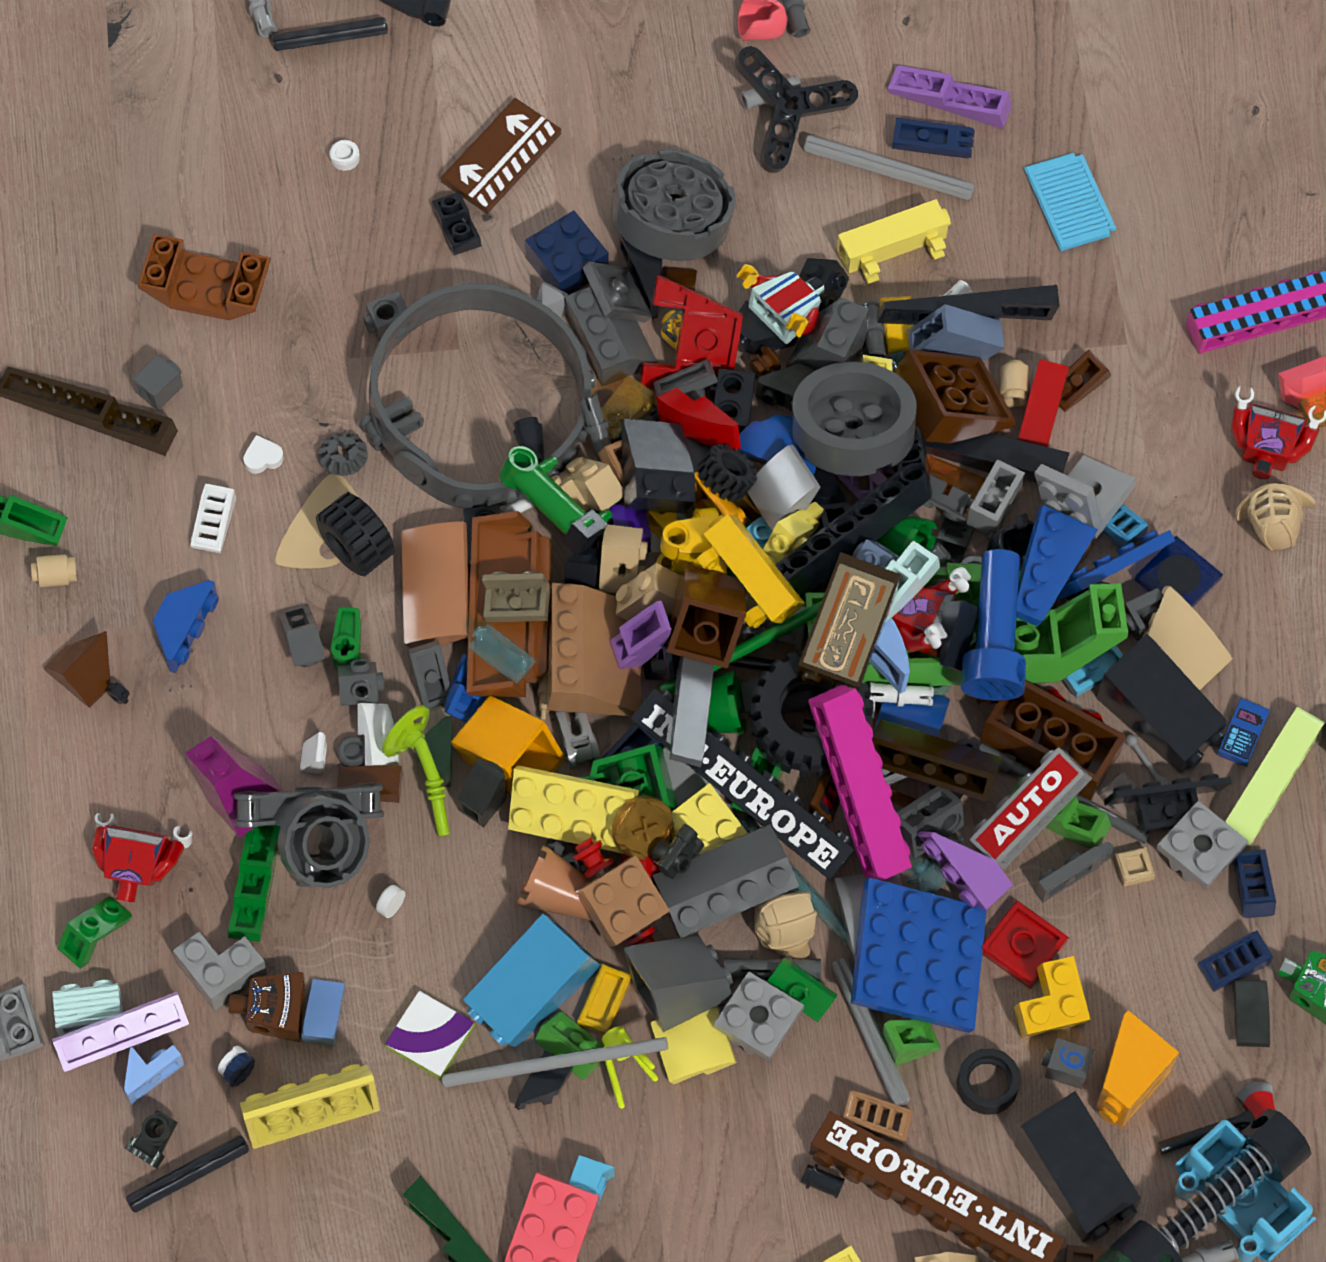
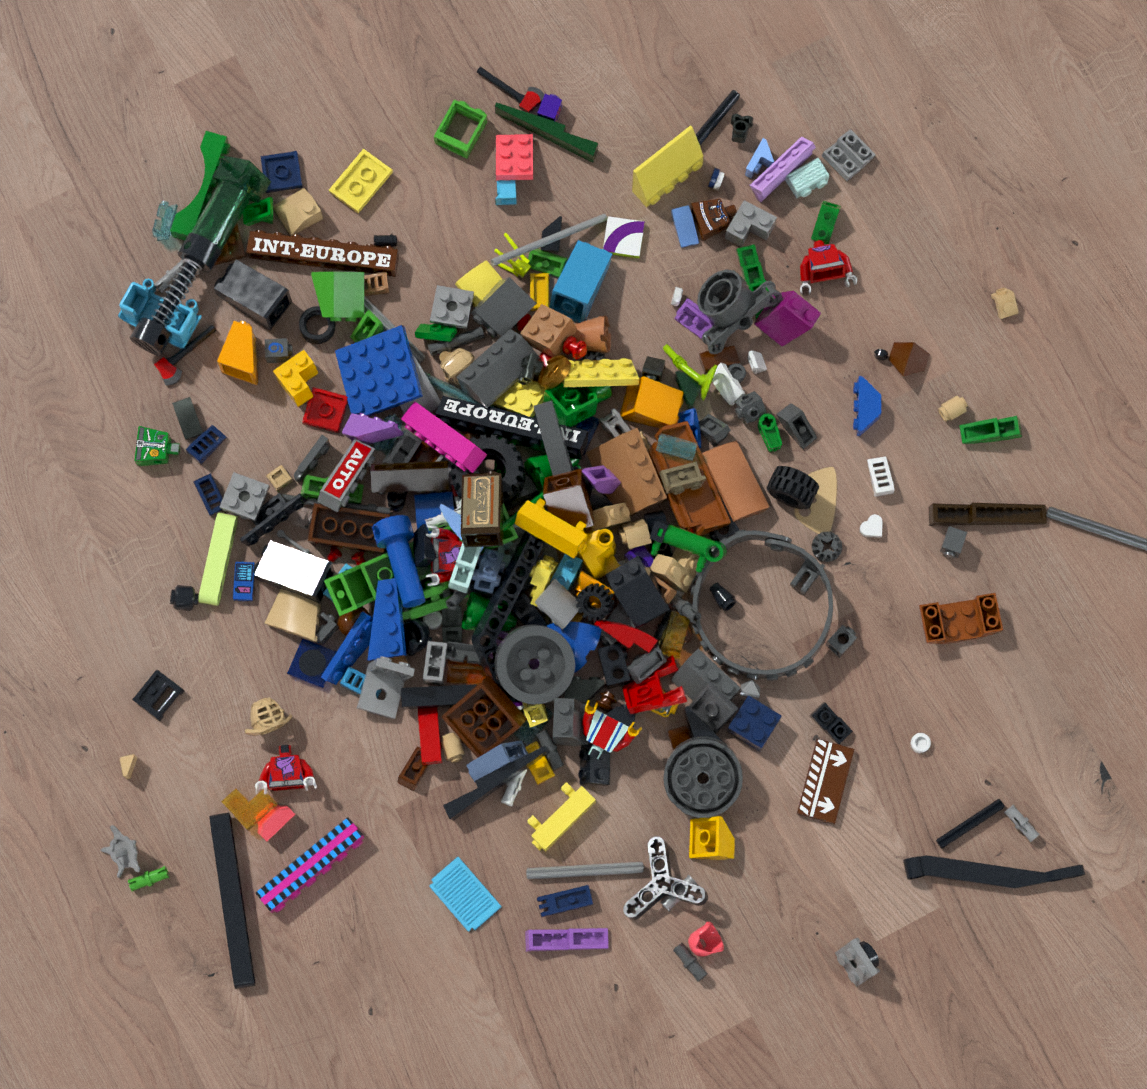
camera: 160 degrees right, 10 degrees up
none -> bright green slope [311,272,364,321]
none -> medium lavender hinge [674,298,714,340]
none -> yellow slope [689,816,735,860]

